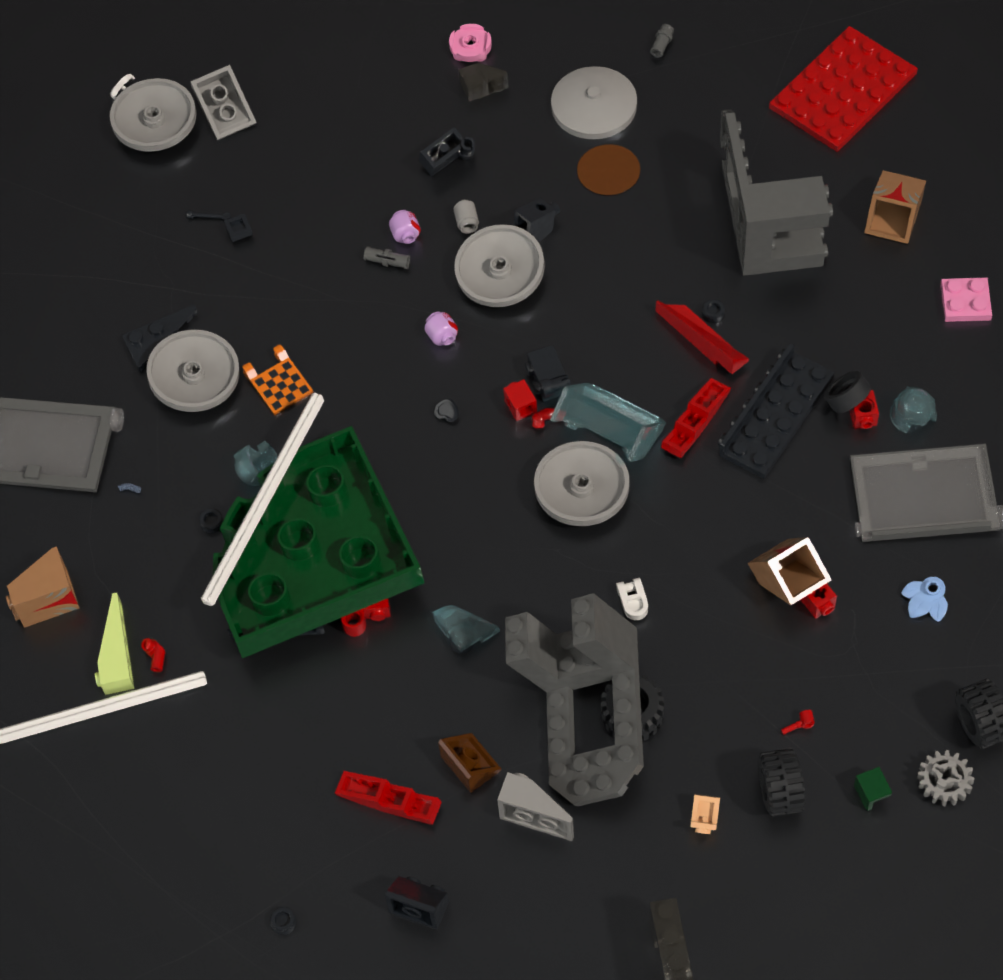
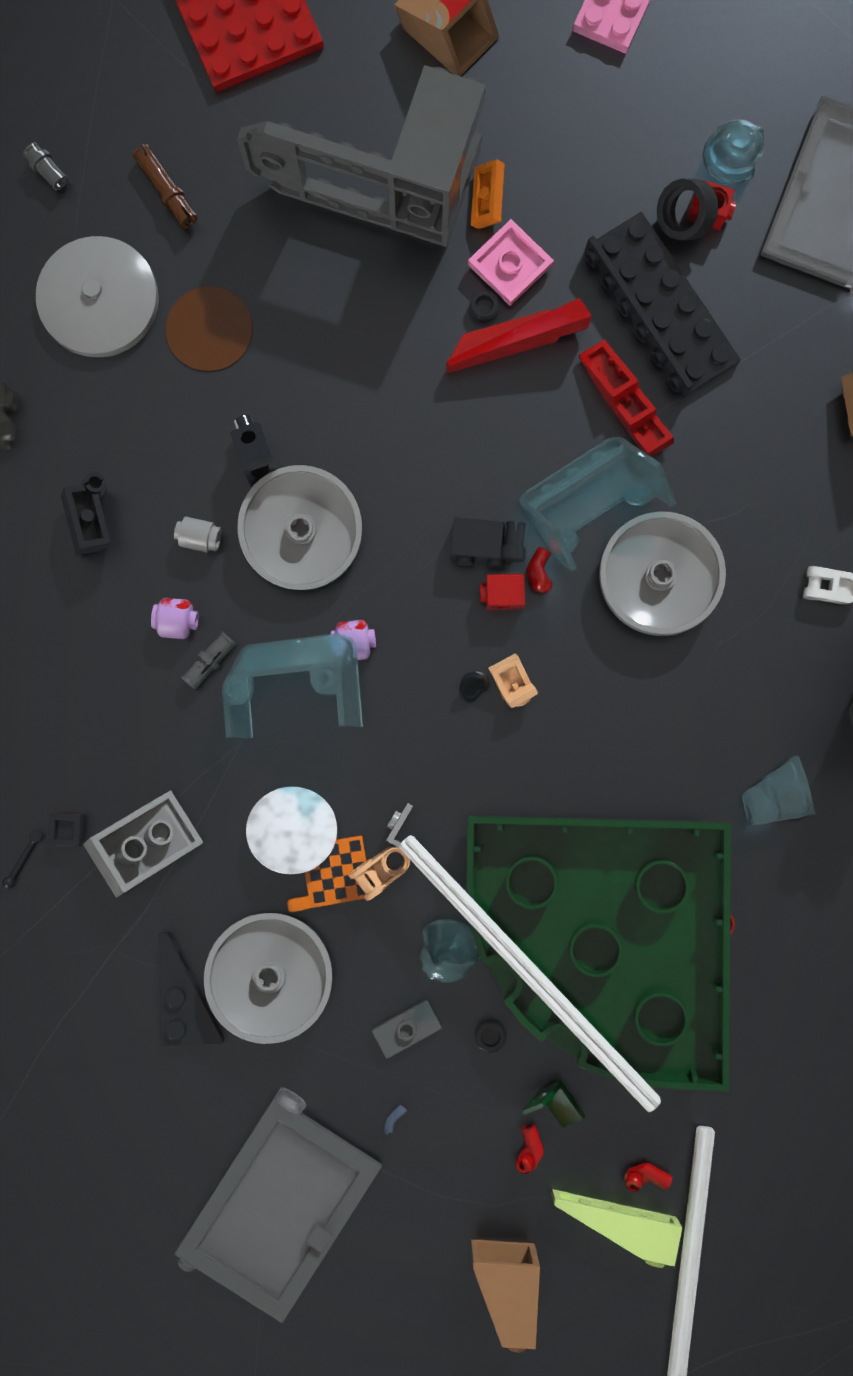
camera: 70 degrees left, 25 degrees up
none -> light grey slope [83,790,204,898]
none -> reddish brown pin [132,144,198,228]
none -> clear light blue windscreen [222,633,363,739]
none -> flat silver sticker [246,787,337,874]
none -> light nougat piece [348,846,410,901]
none -> dark grey plate [372,999,442,1059]
none -> light grey bracket [386,803,413,848]
none -> bright pink plate [468,219,554,306]
none -> orange plate [471,159,505,229]
none -> light nougat bracket [488,654,538,708]
none -> red arm [515,1123,544,1174]
none -> dark green bracket [522,1081,586,1128]

